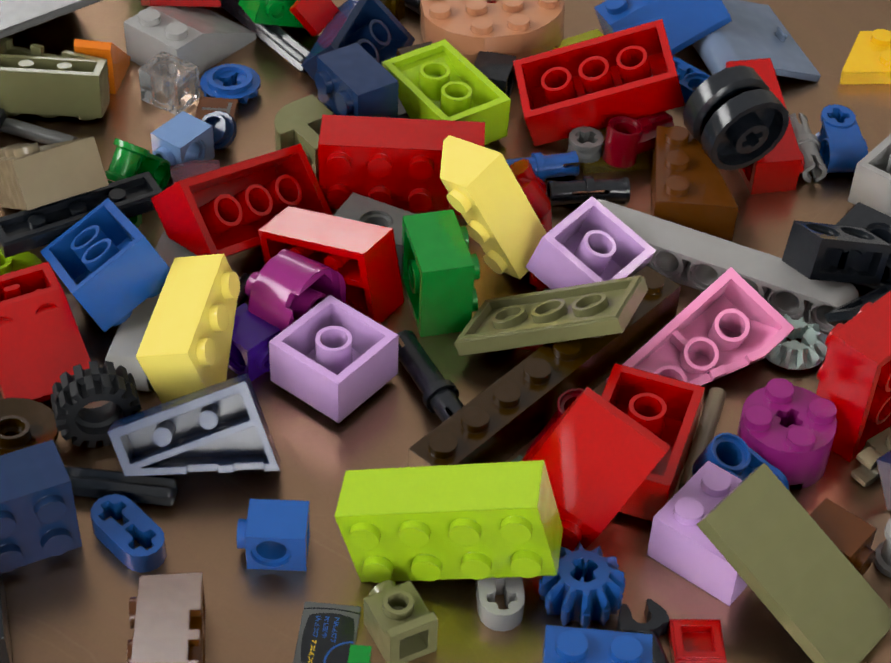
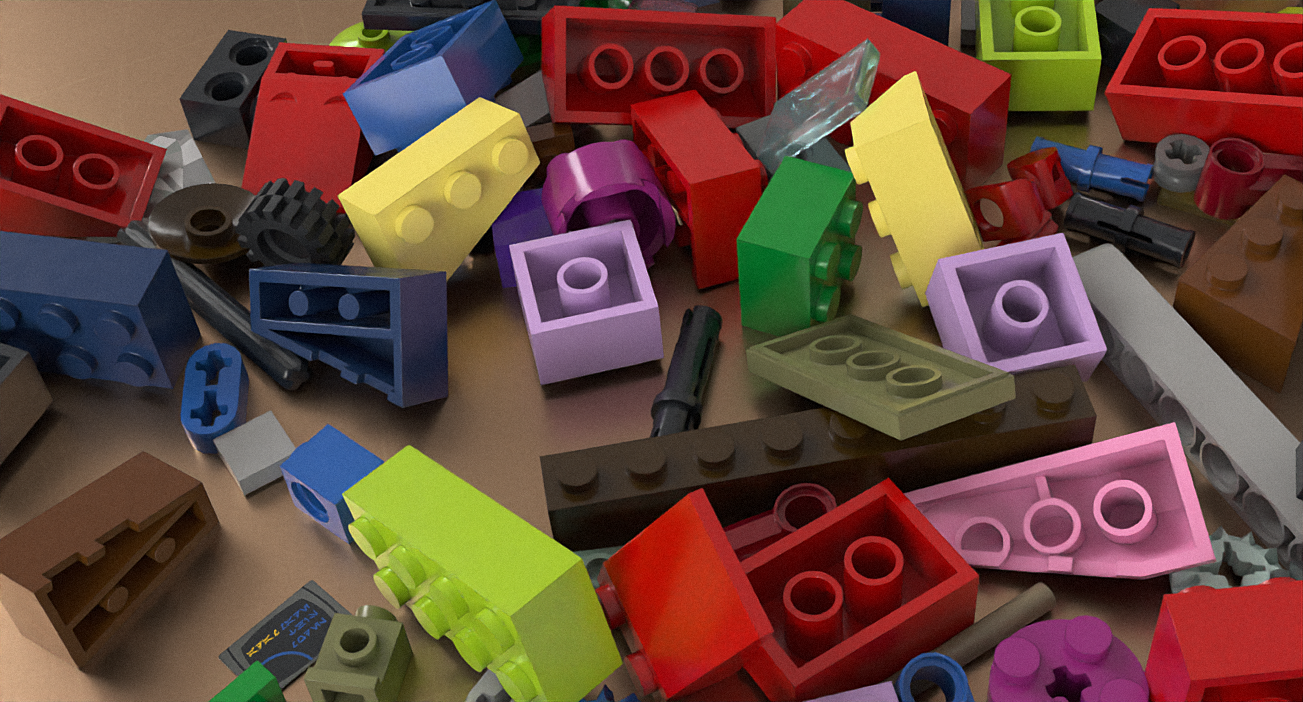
camera: 45 degrees right, 5 degrees up
none -> light grey tile [213,410,296,495]
none -> clear light blue tile [756,38,881,171]

